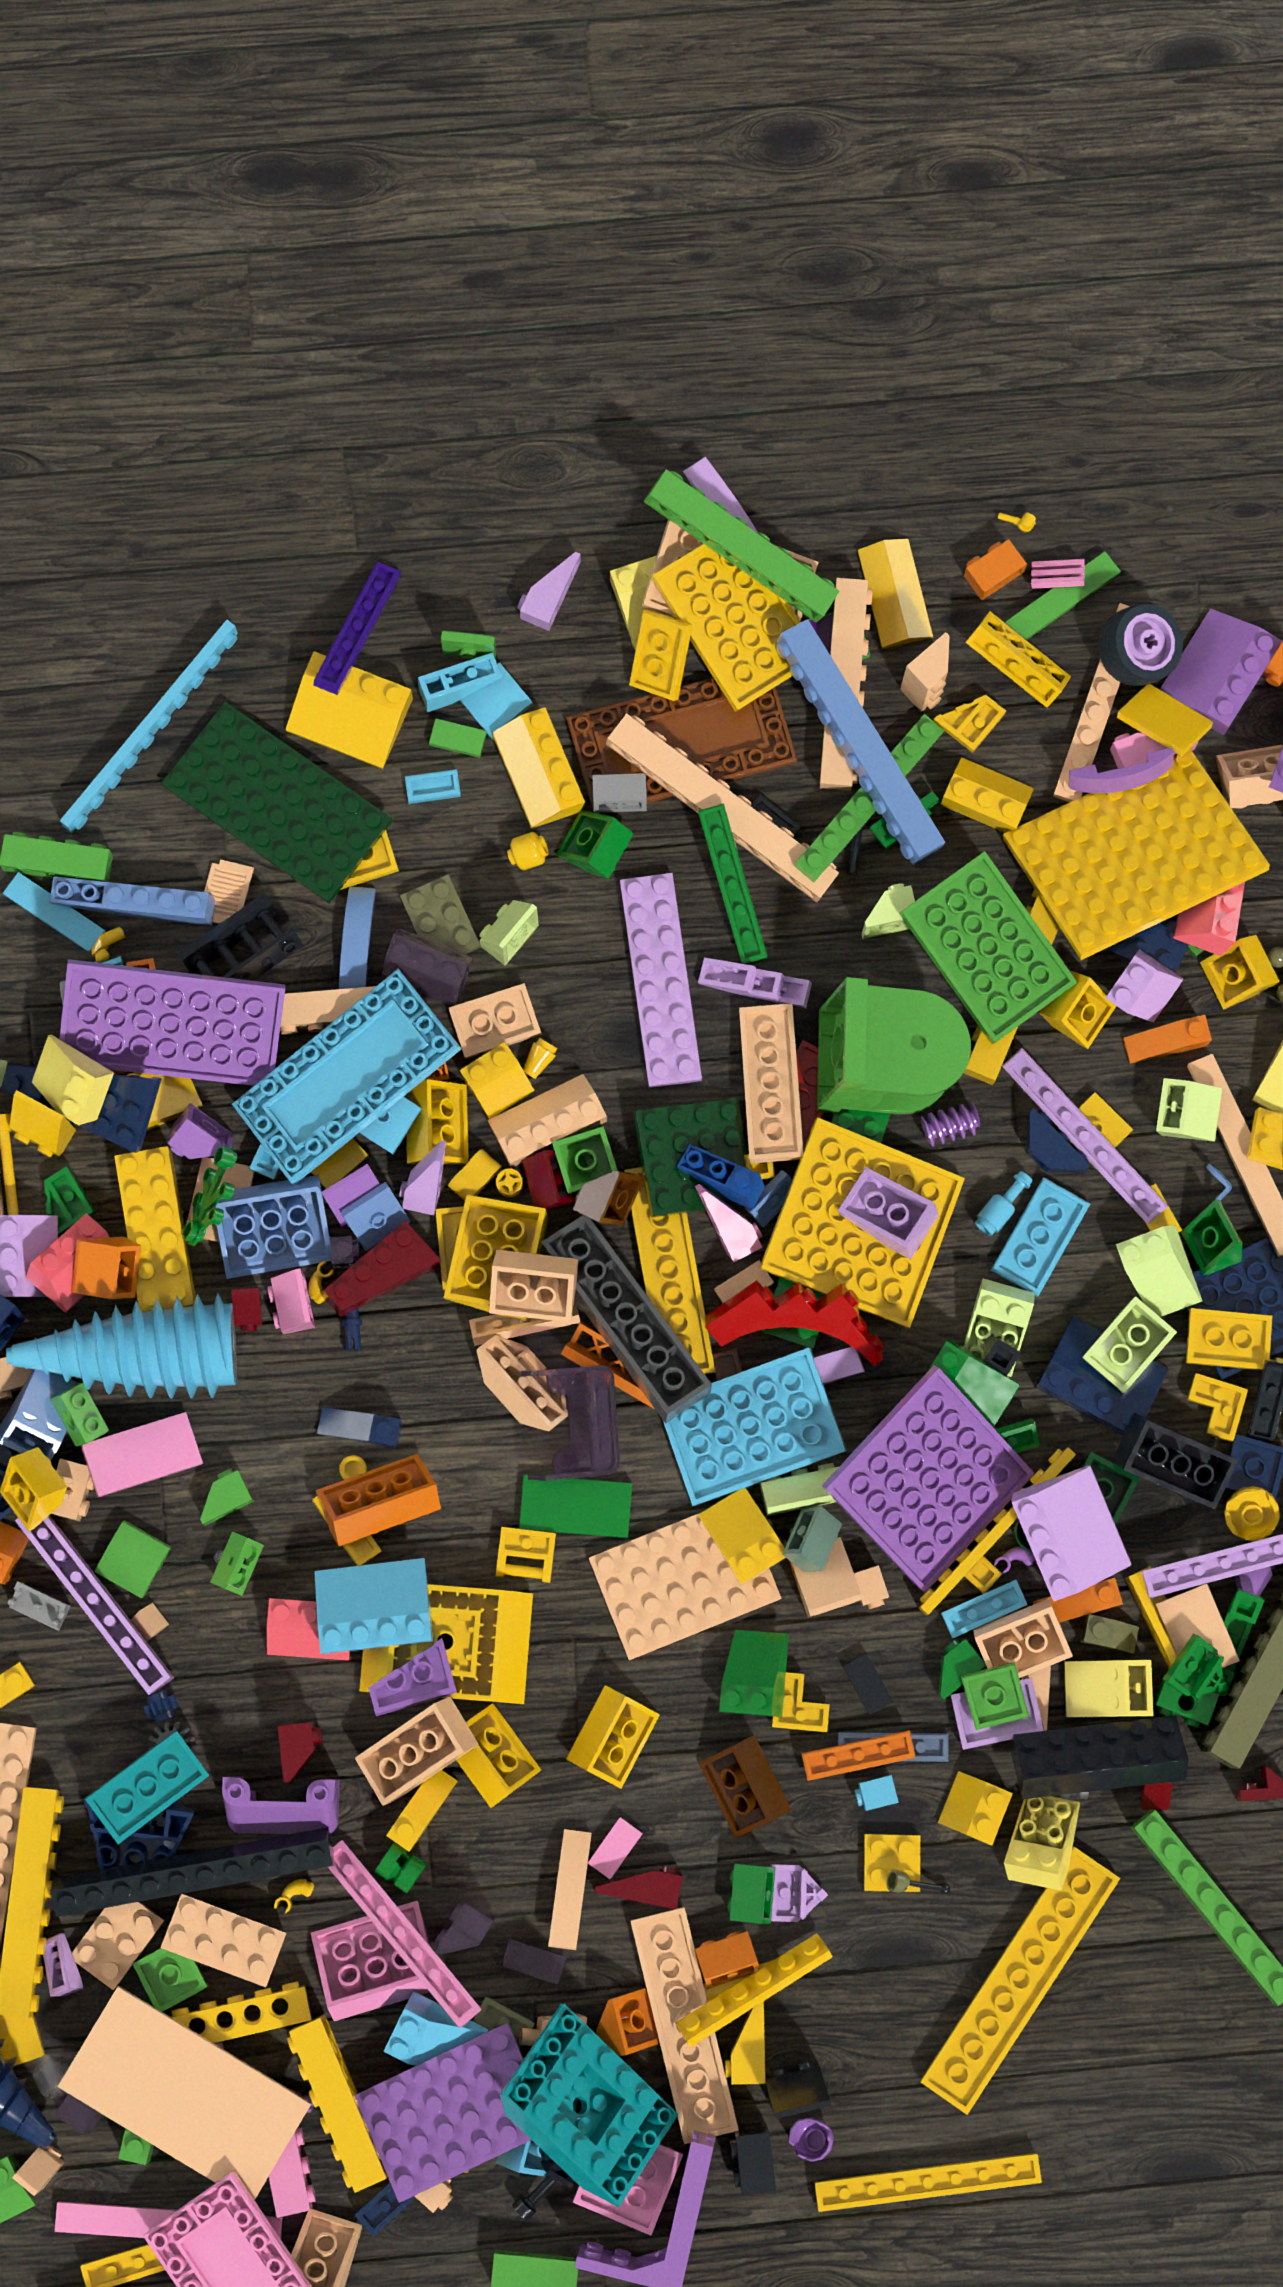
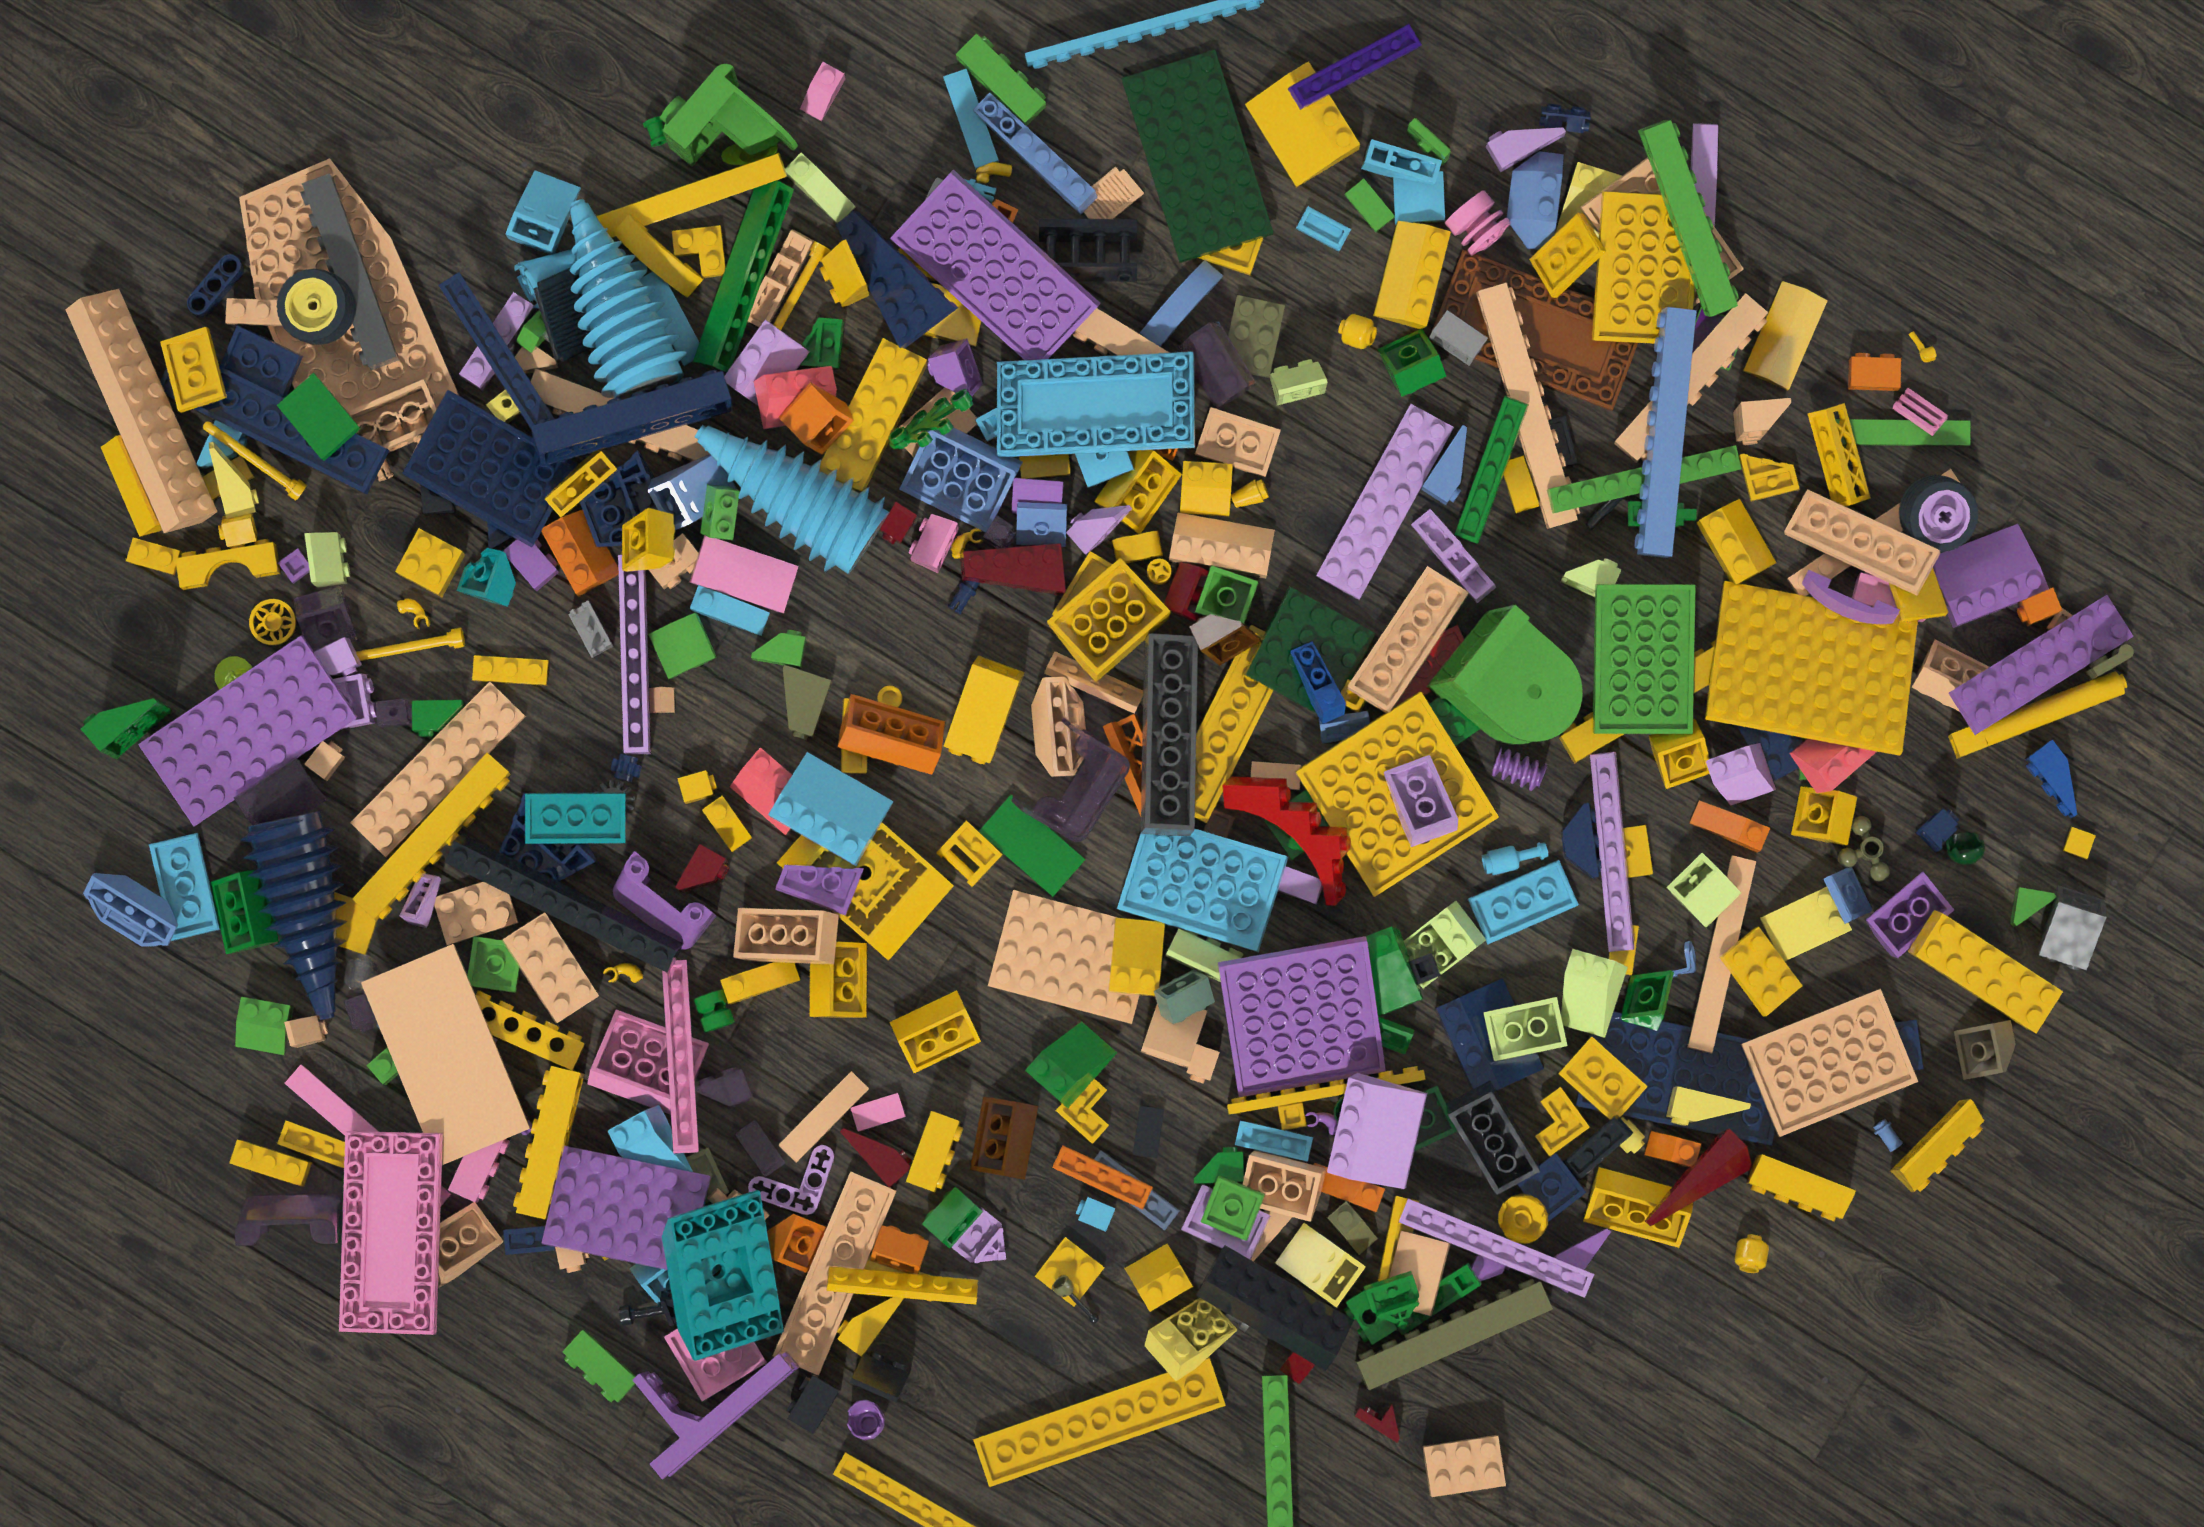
camera: 40 degrees right, 5 degrees up
light yellow slope [32,1034,114,1125] -> none
bright green piece [210,1532,264,1596] -> none
dark blue slope [317,1407,402,1448] -> none
light nougat slope [489,1250,578,1322] -> none
slope [695,1184,762,1262] -> none
none -> yellow brick [678,770,717,804]
none -> medium azure slope [690,585,770,636]
none -> yellow slope [702,796,752,852]
none -> lavender beam [748,1145,834,1215]
none -> olive slope [783,665,832,741]
none -> yellow brick [906,1111,963,1192]
none -> yellow slope [944,655,1025,764]
none -> medium blue slope [1421,425,1467,505]
none -> bright pink wheel [1445,190,1511,256]
none -> yellow slope [1503,456,1539,513]
none -> medium blue wedge [1507,151,1564,250]
none -> dark blue hinge [1539,104,1591,133]
none -> light nougat plate [1784,489,1940,595]

